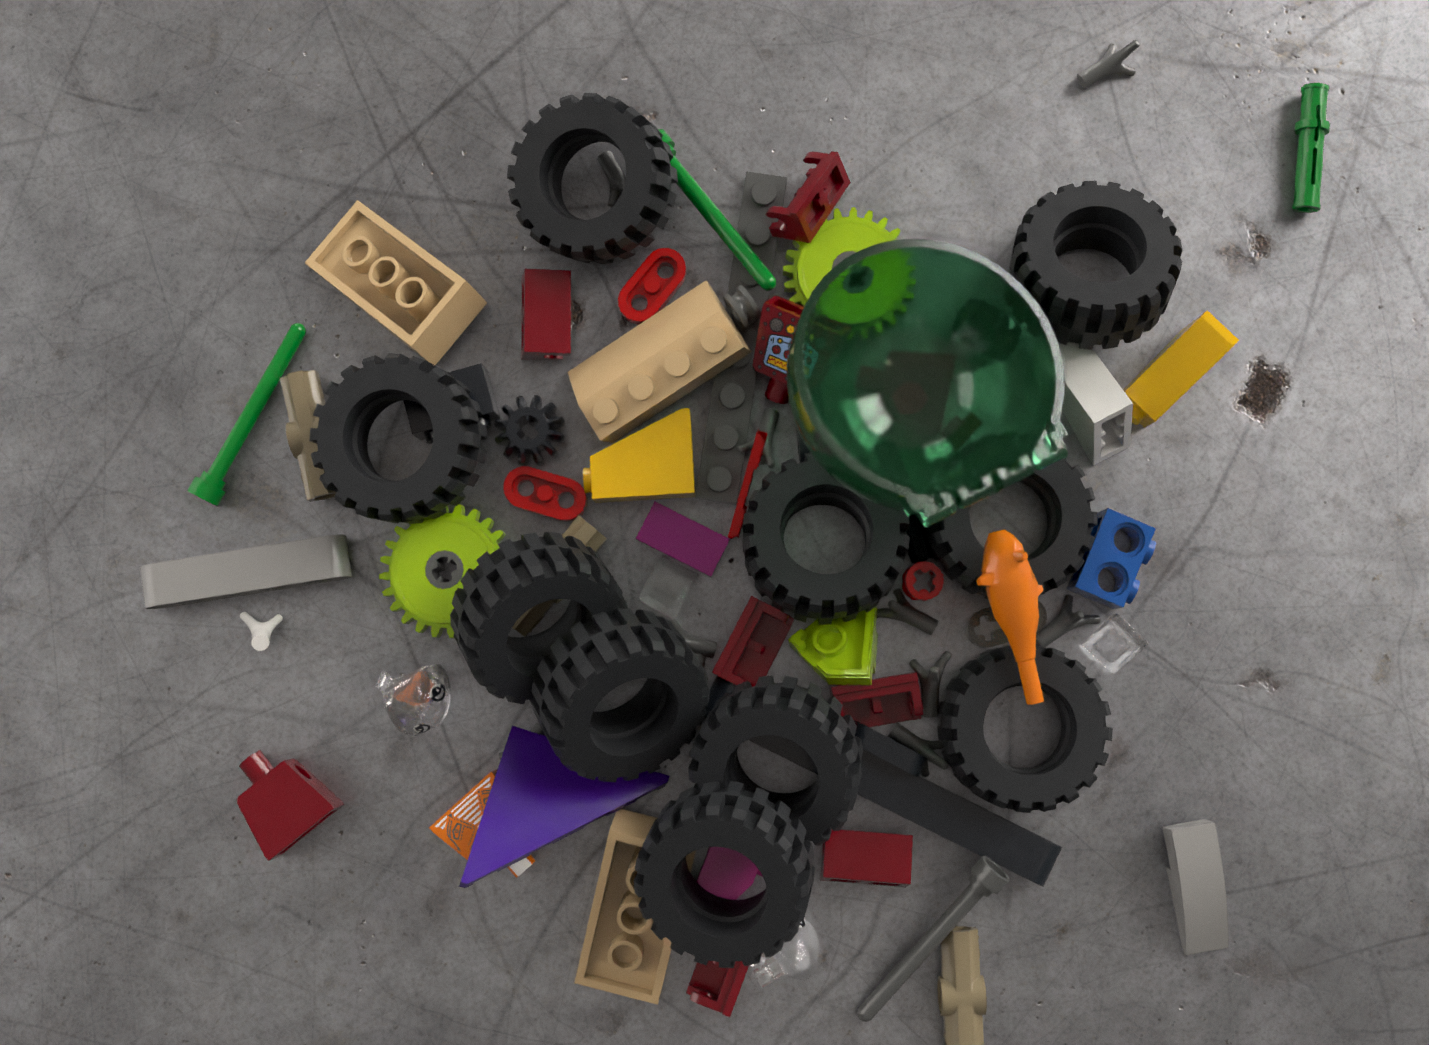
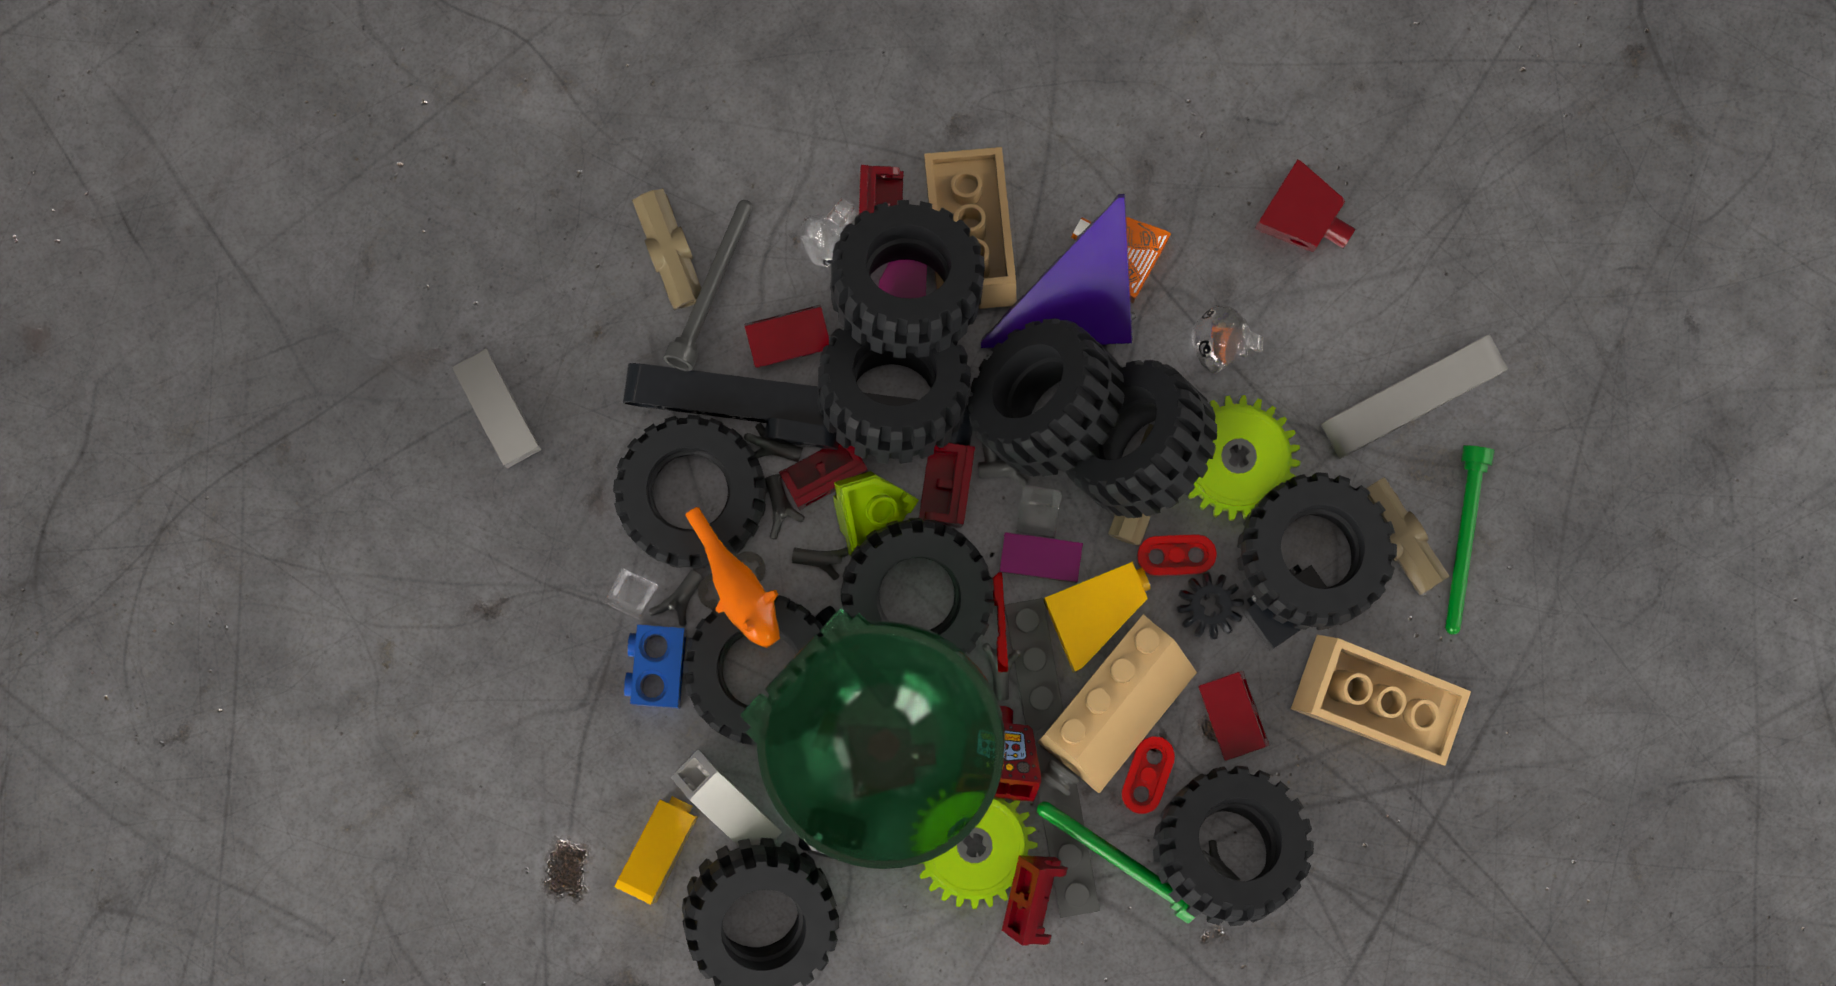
camera: 155 degrees right, 0 degrees up
white bar [240,612,283,651] -> none
red bush [901,561,944,601] -> none

